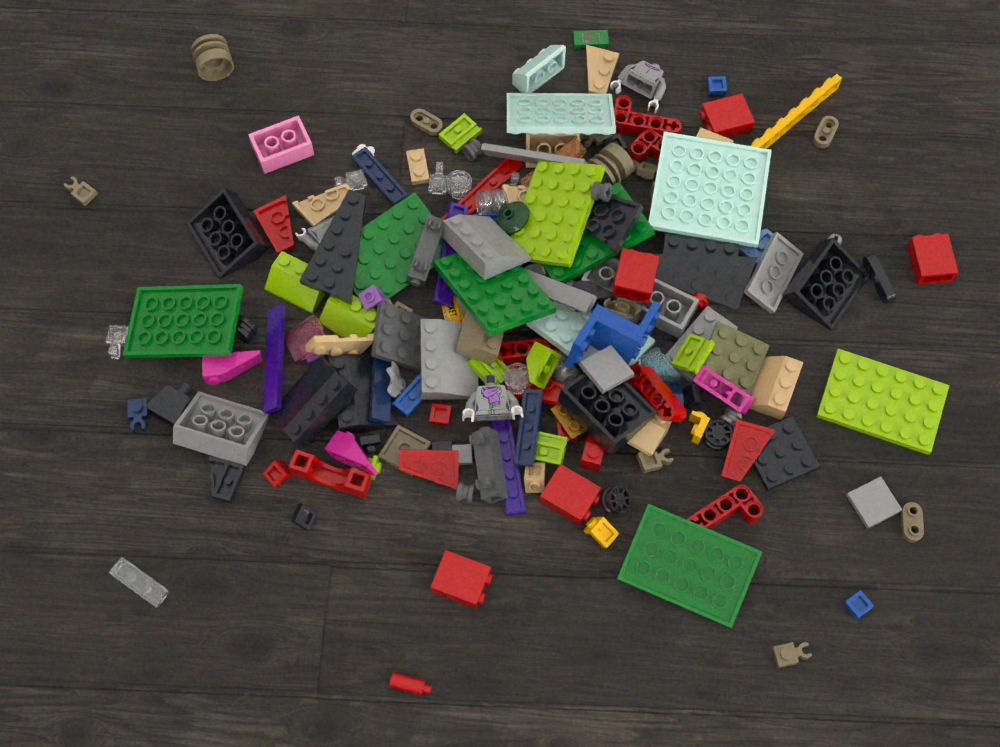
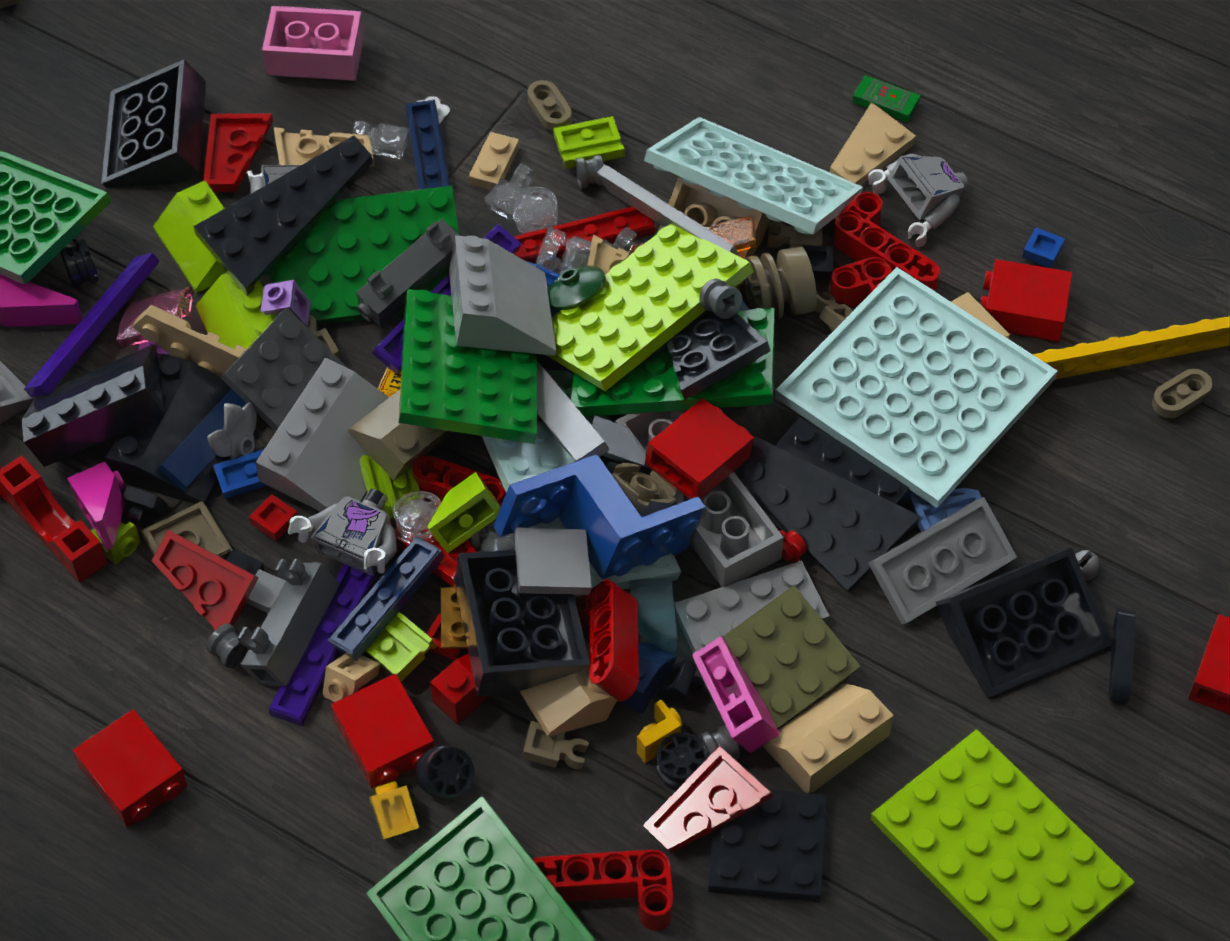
camera: 30 degrees right, 10 degrees down
light aqua slope [512,45,566,93] -> none
lime plate [671,333,715,375] -> none

